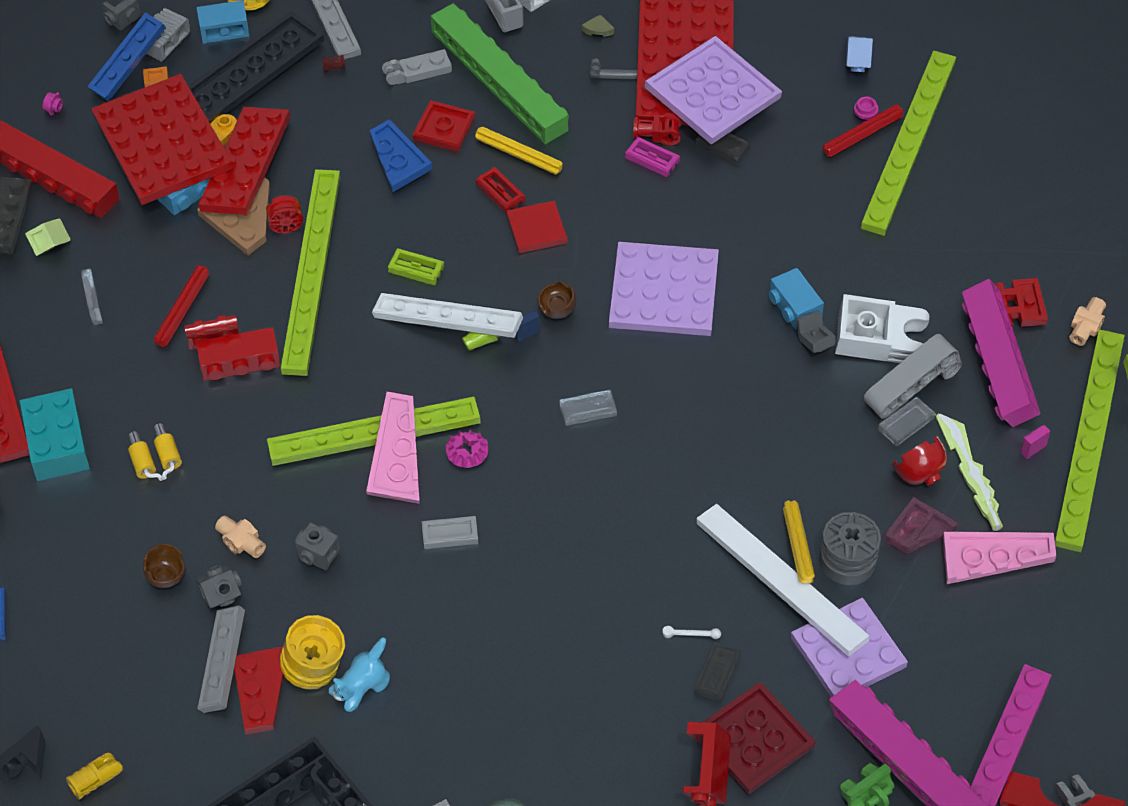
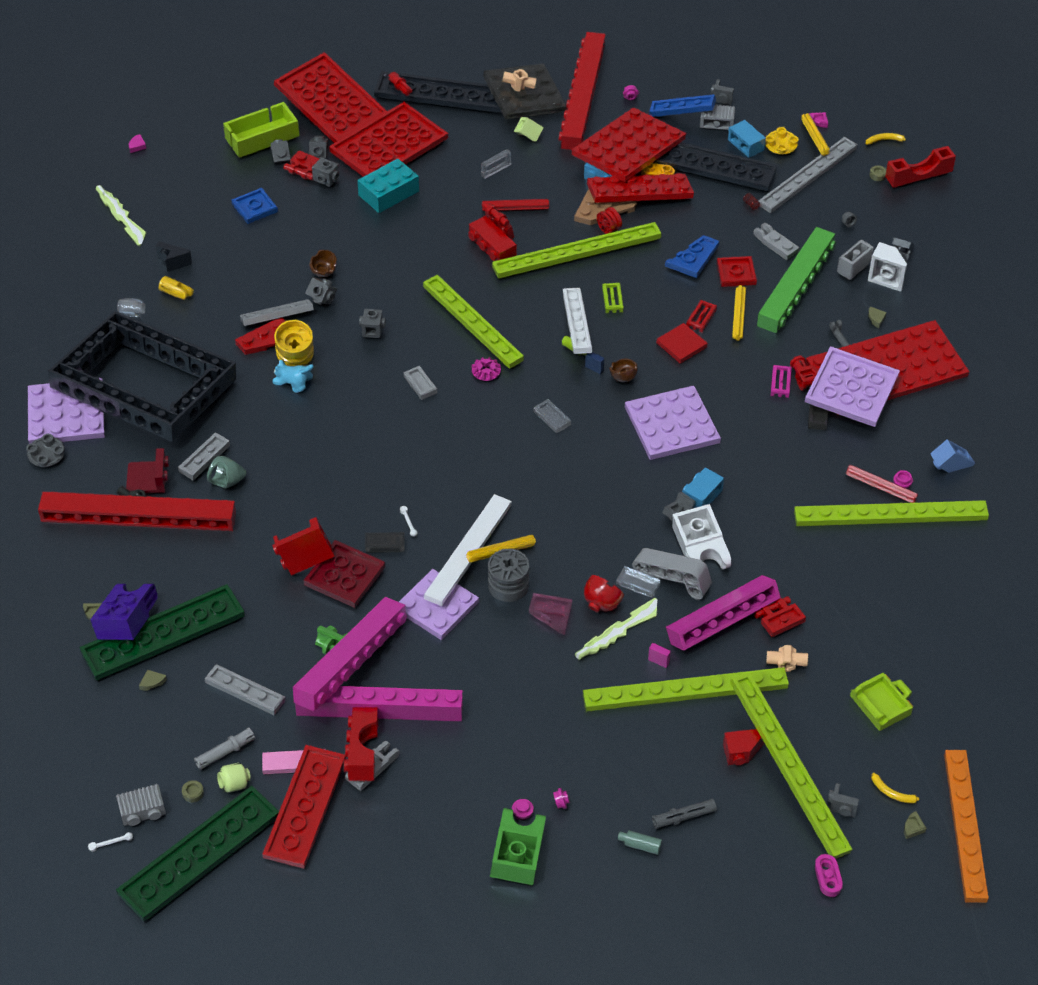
camera: 65 degrees right, 5 degrees down
yellow piece [128,423,182,481] -> none
orange tile [143,66,168,87] -> none
light nougat axle [215,515,266,558] -> none
bright pink wing [366,392,419,504] -> none
bright pink wing [943,532,1056,584] -> none

